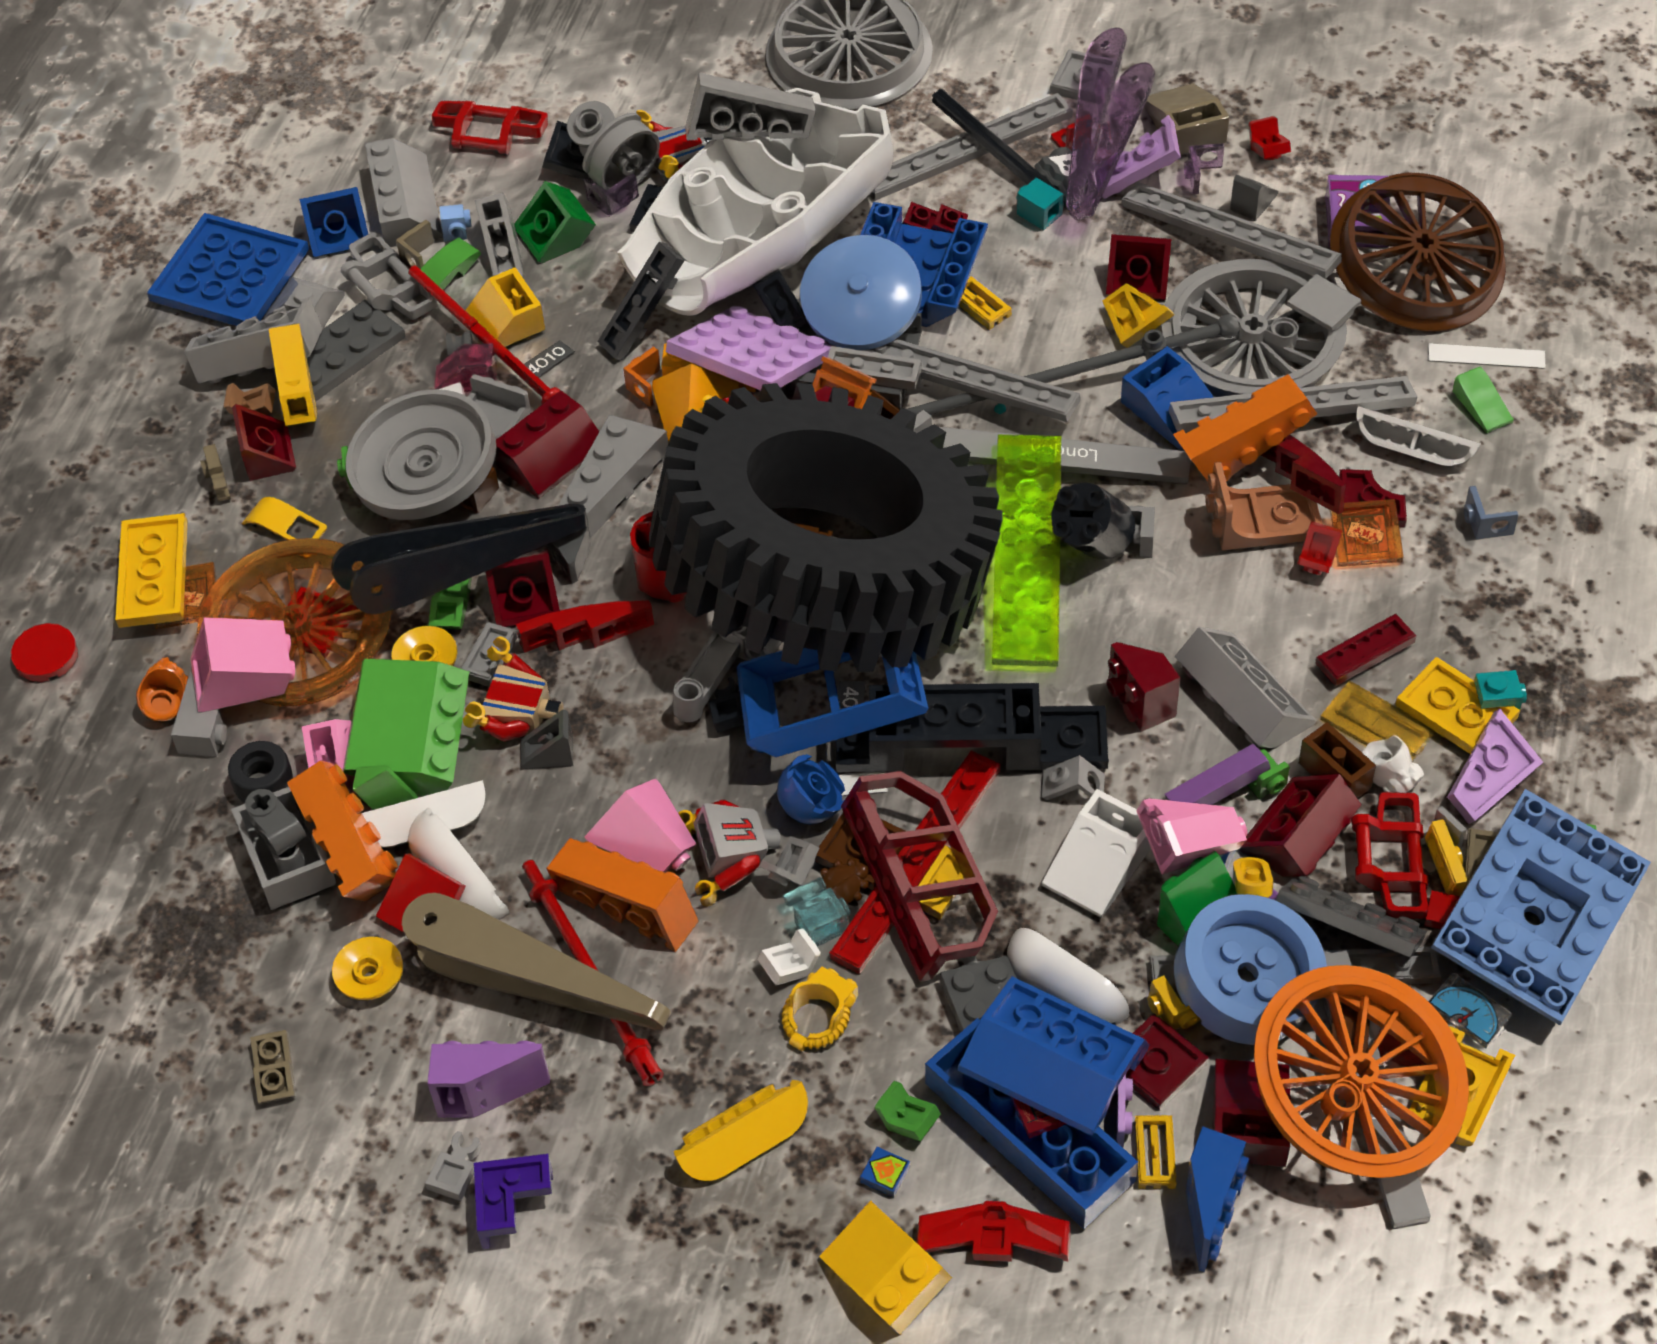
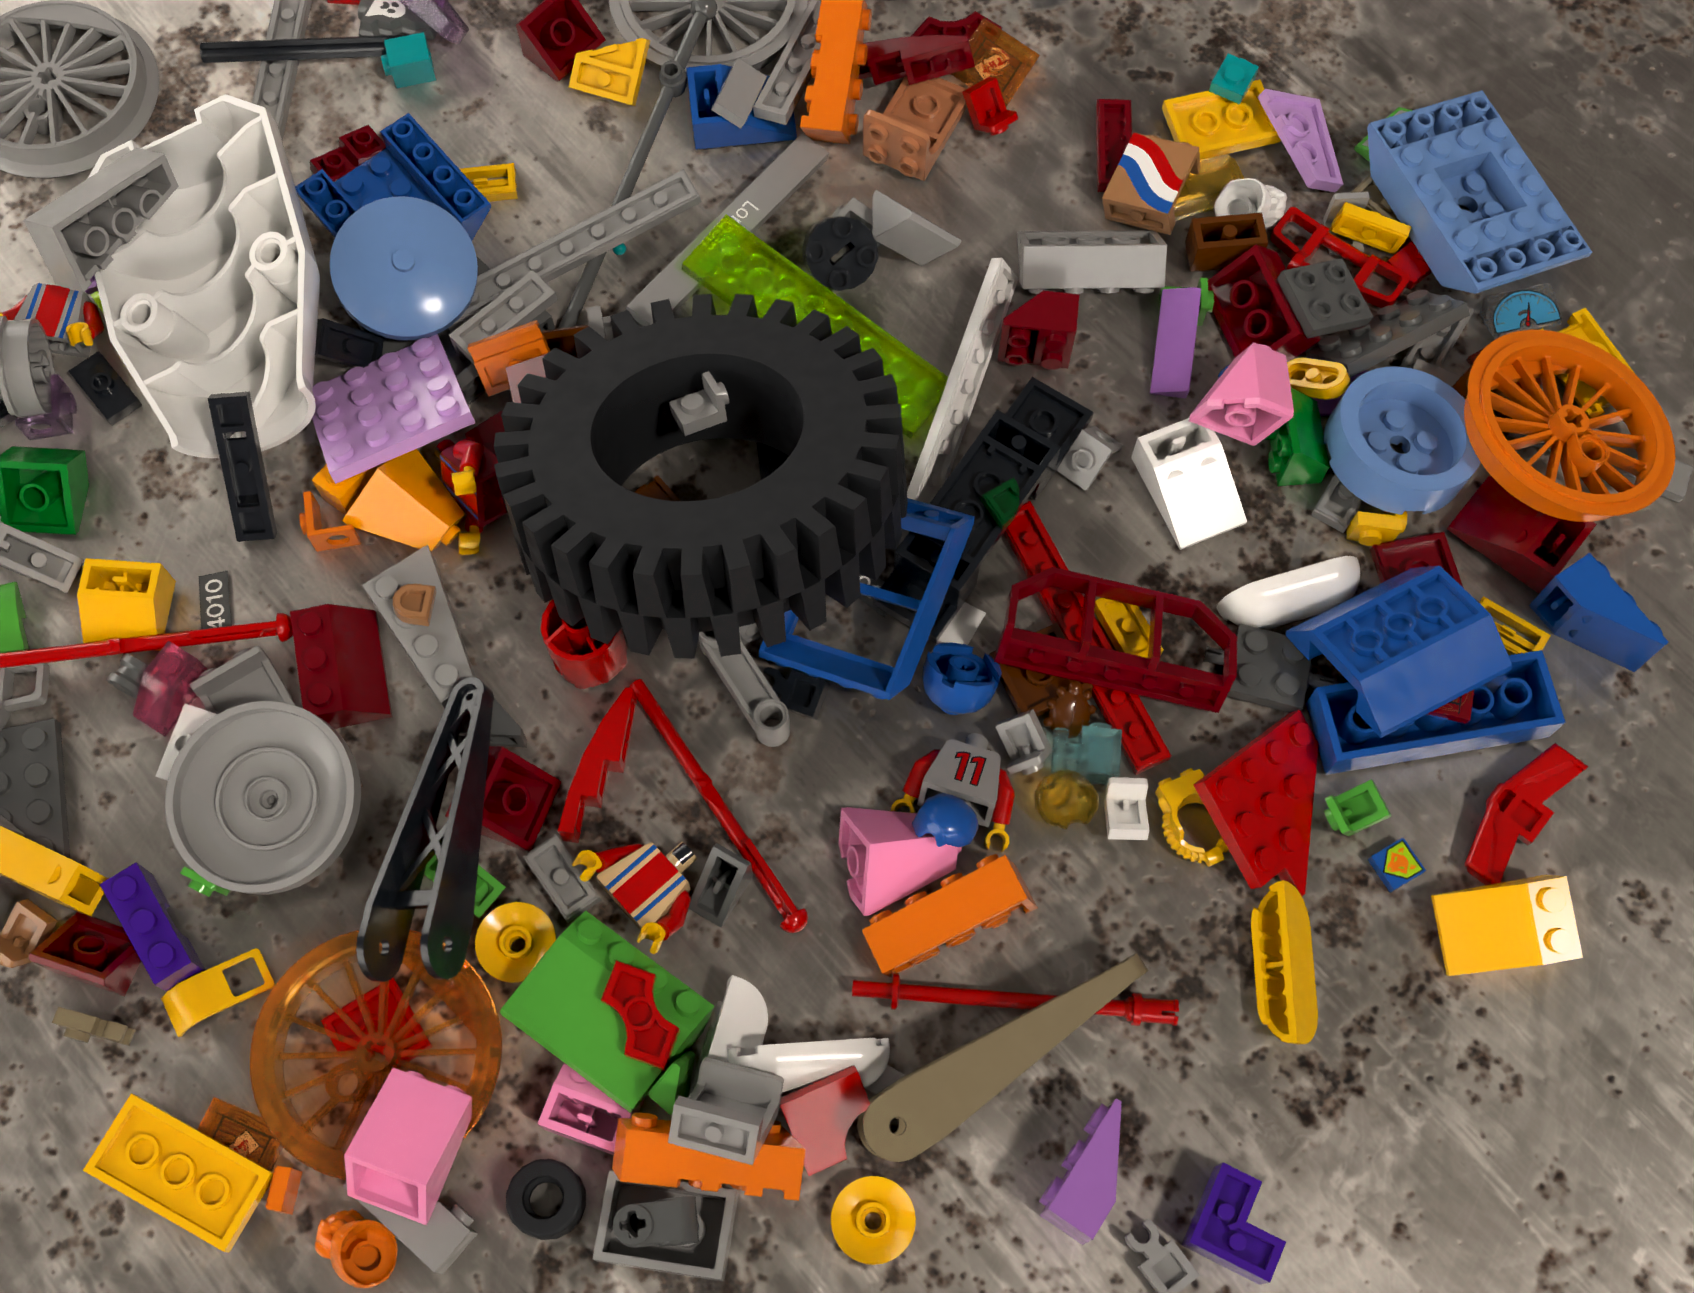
camera: 60 degrees left, 15 degrees up
none -> dark purple arch [100,862,206,992]
none -> orange tile [265,1166,302,1215]
none -> medium nougat tile [393,584,436,626]
none -> red tile [601,960,680,1071]
none -> red bar [629,679,808,933]
none -> light grey panel [668,1057,784,1165]
none -> light grey bracket [669,371,729,436]
none -> light grey tile [711,58,767,129]
none -> light grey slope [873,190,962,266]
none -> white tile [907,257,1019,504]
none -> blue hair [912,793,979,847]
none -> dark green tile [981,477,1020,530]
none -> clear yellow hair [1034,769,1099,830]
none -> panel [1102,132,1201,235]
none -> red wing [1193,710,1319,896]
none -> dark grey plate [1277,258,1373,338]

